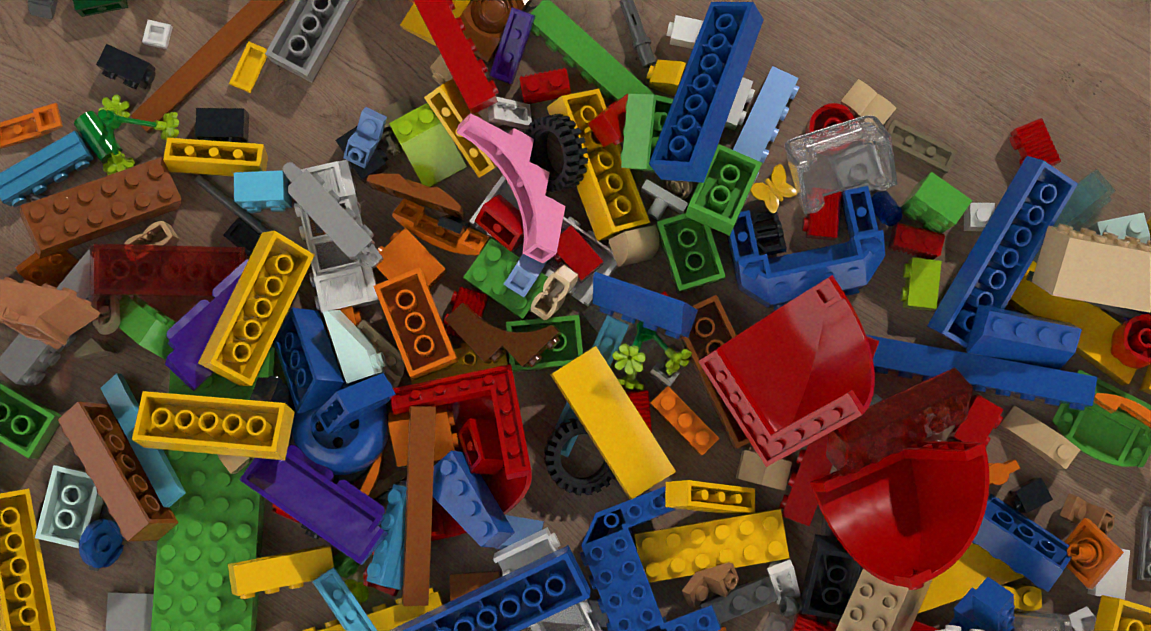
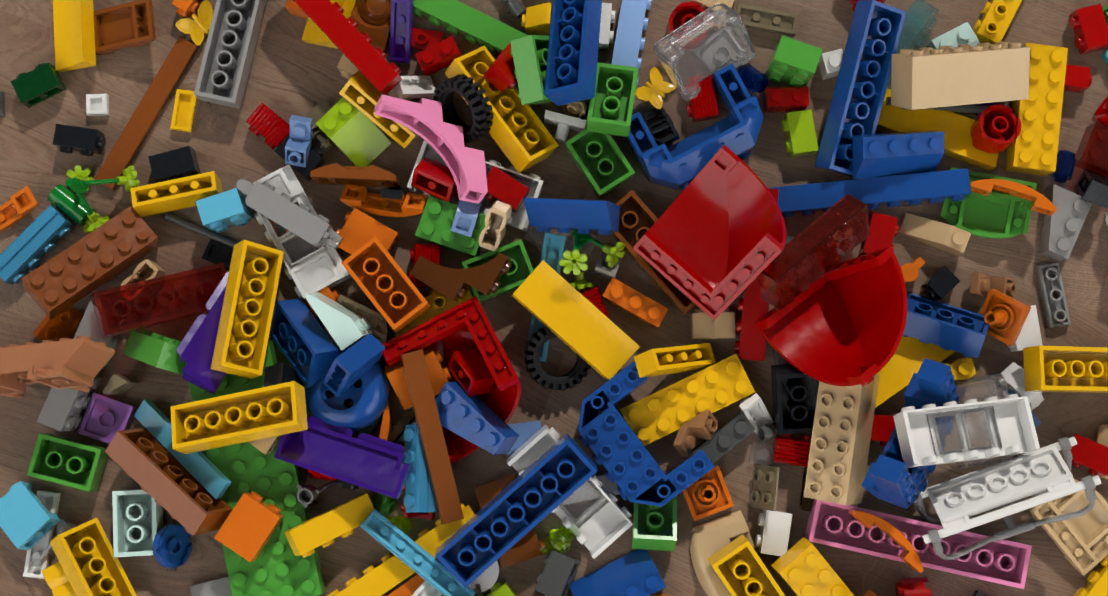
camera: 15 degrees left, 0 degrees up
dark tan plate [92,291,120,335] -> none
tan brick [608,225,659,267] -> none
none -> medium lavender plate [78,392,135,444]
none -> orange brick [214,491,284,563]
none -> red brick [246,102,290,150]
none -> dark grey plant [296,470,337,508]
none -> red plate [412,28,445,51]

